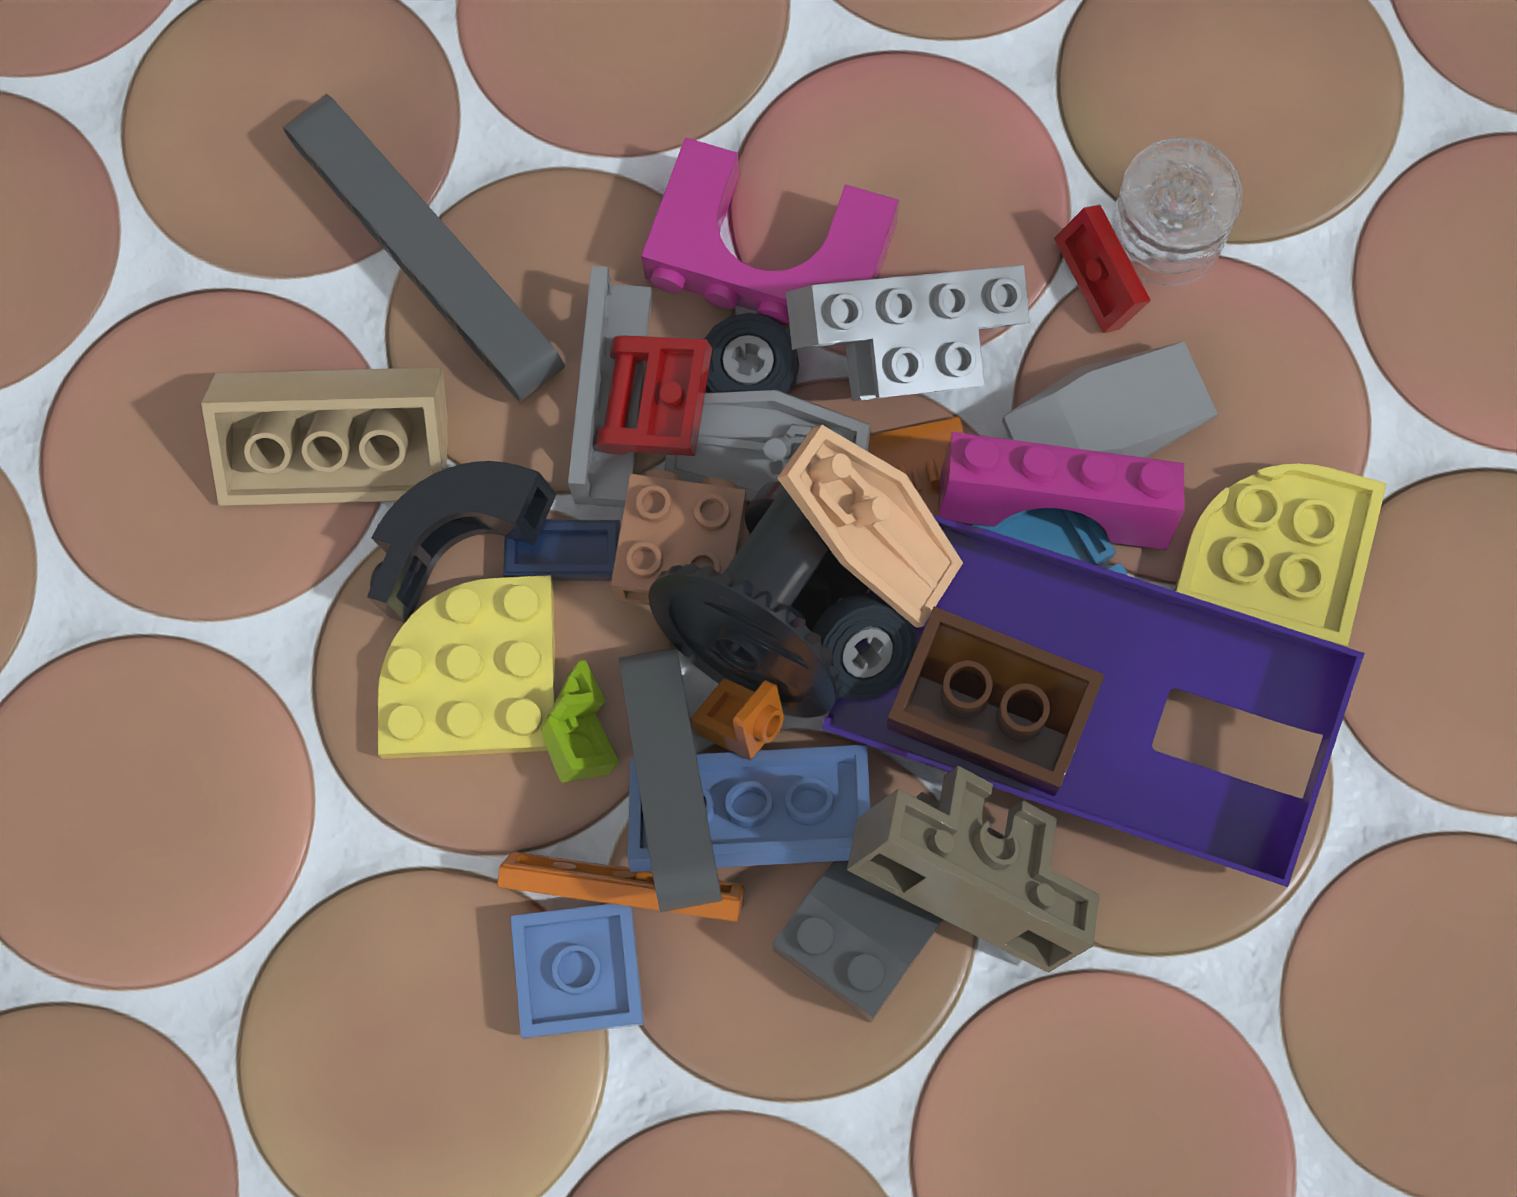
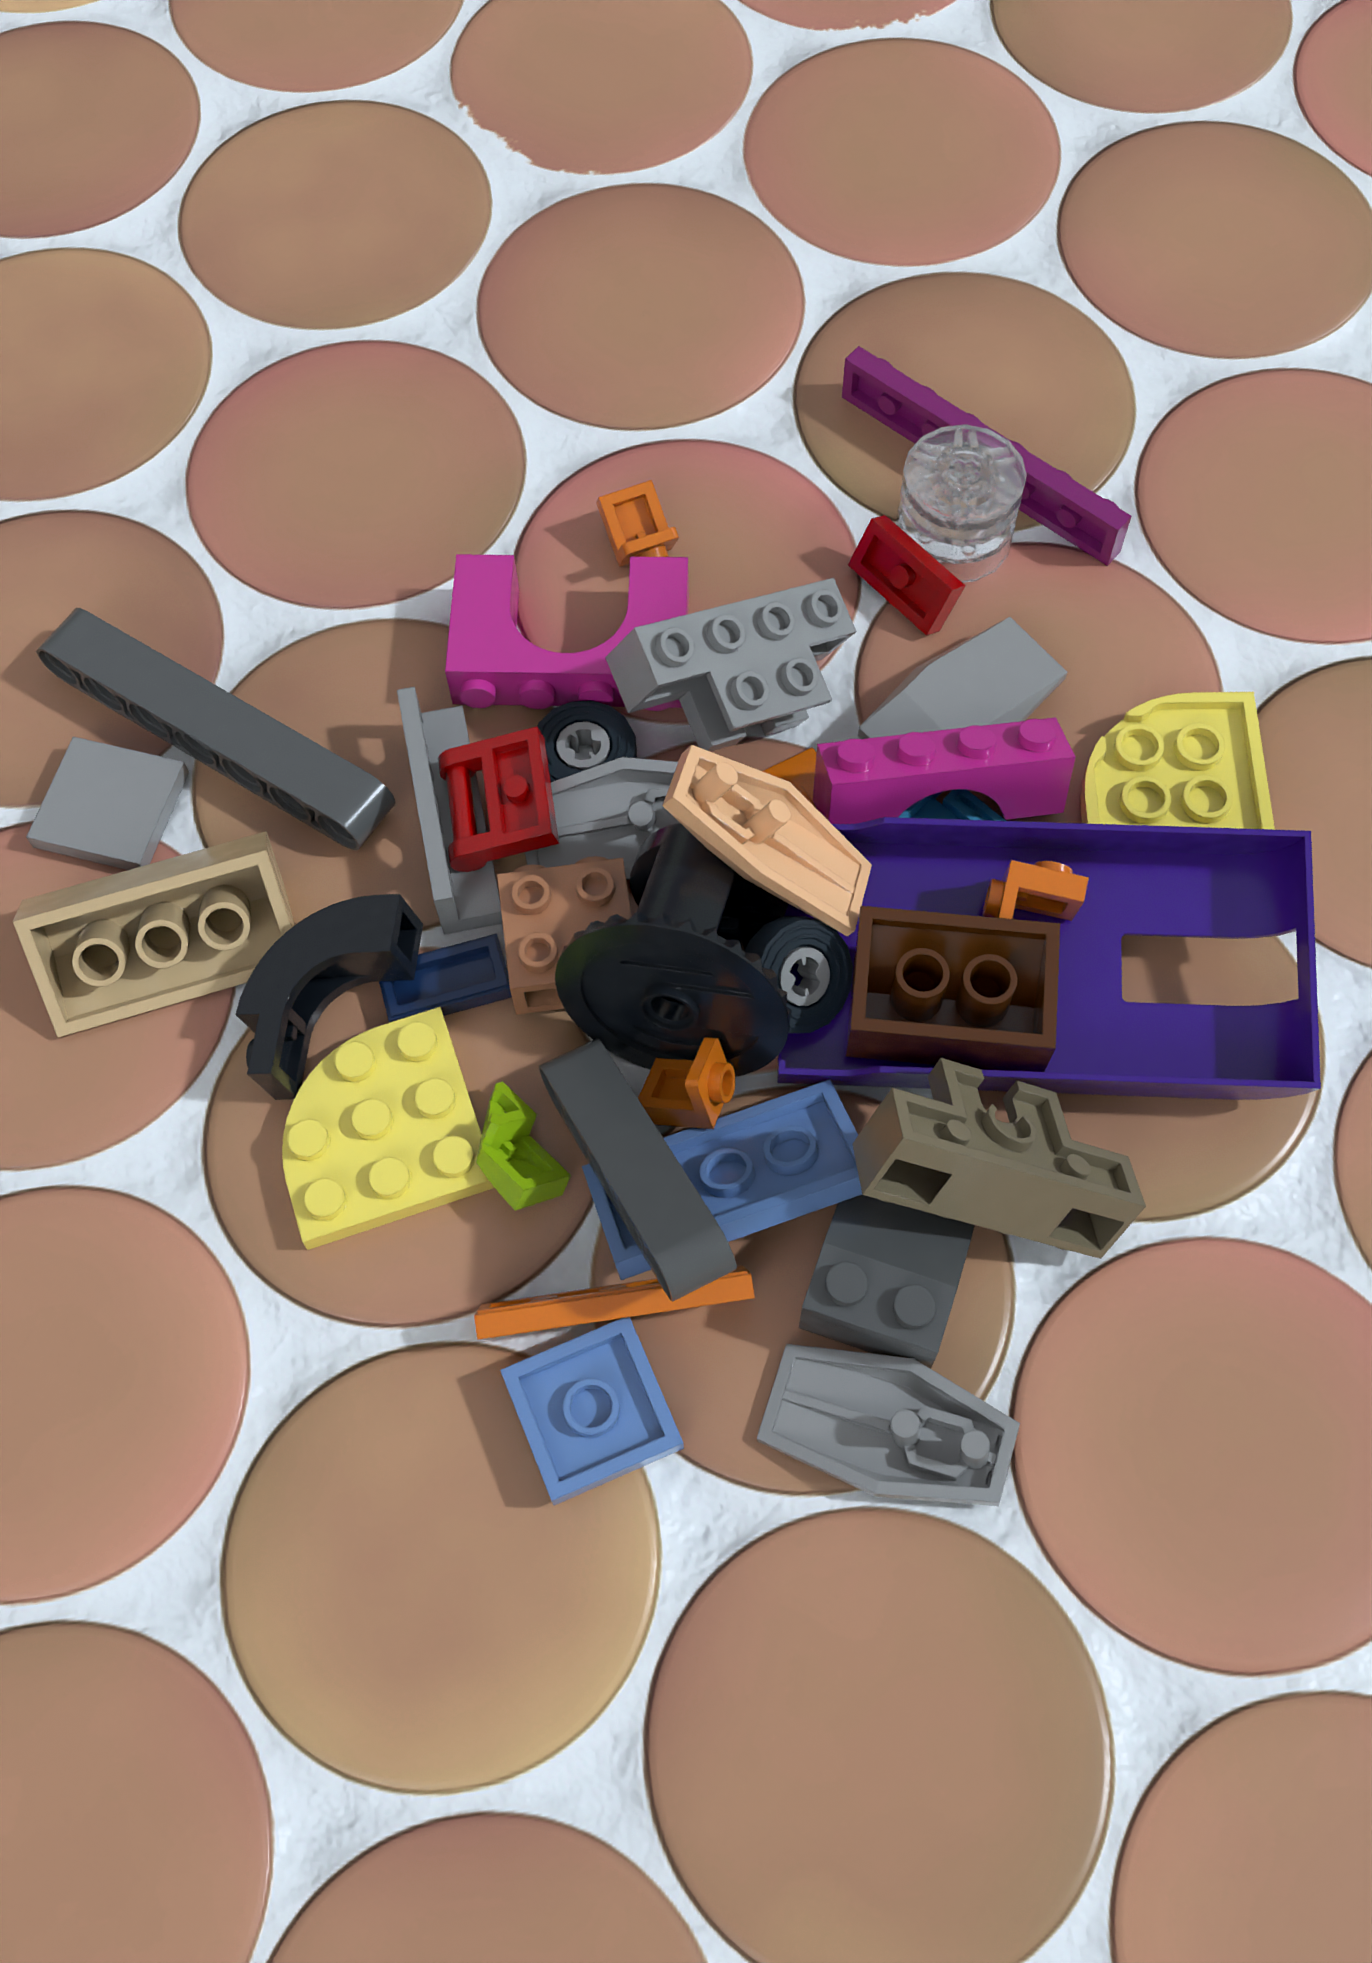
camera: 20 degrees left, 10 degrees down
none -> light grey tile [26,737,189,870]
none -> orange bracket [596,480,679,567]
none -> light grey piece [757,1344,1020,1506]
none -> magenta plate [842,346,1132,566]
none -> orange bracket [982,860,1089,921]

